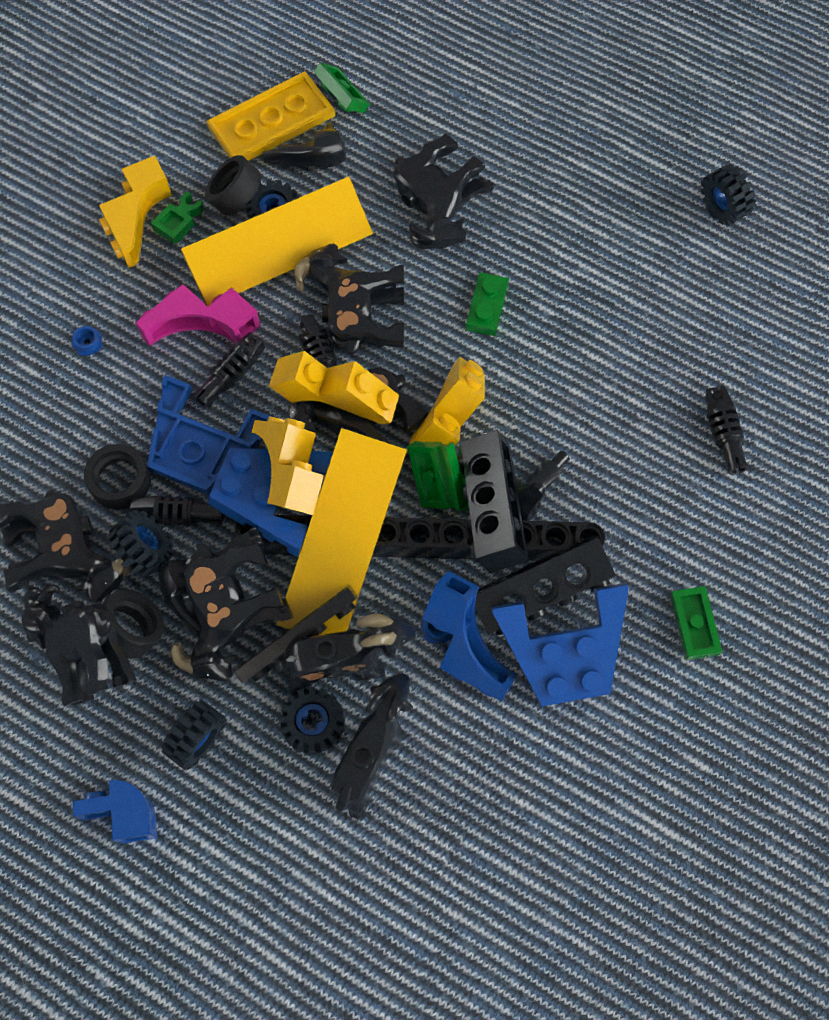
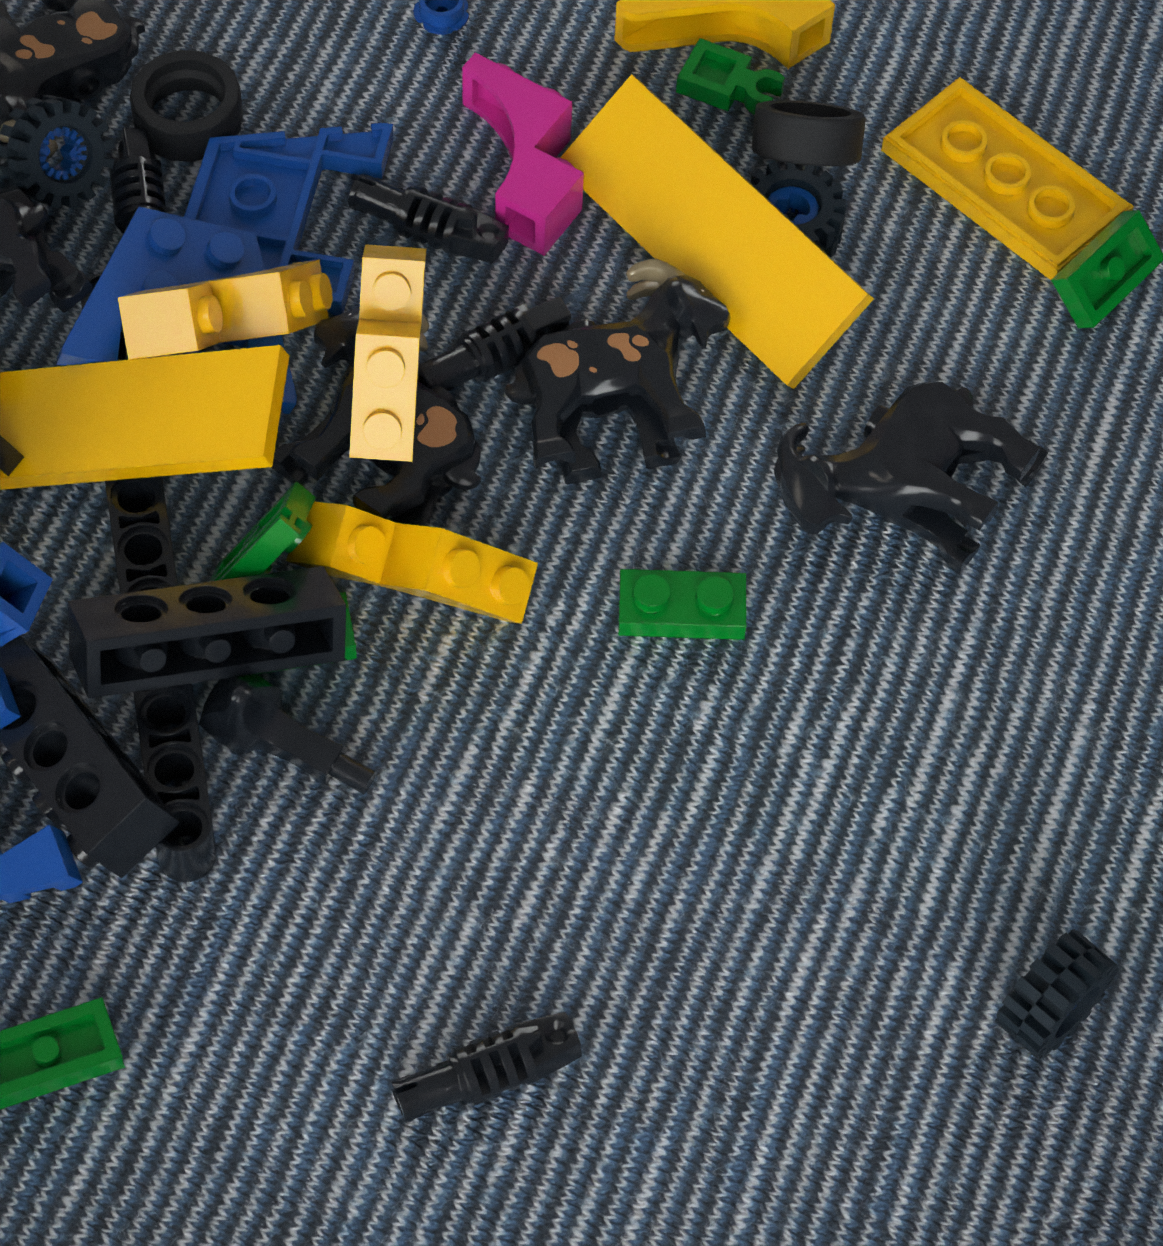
camera: 75 degrees right, 10 degrees down
black animal [263,123,346,168] -> none

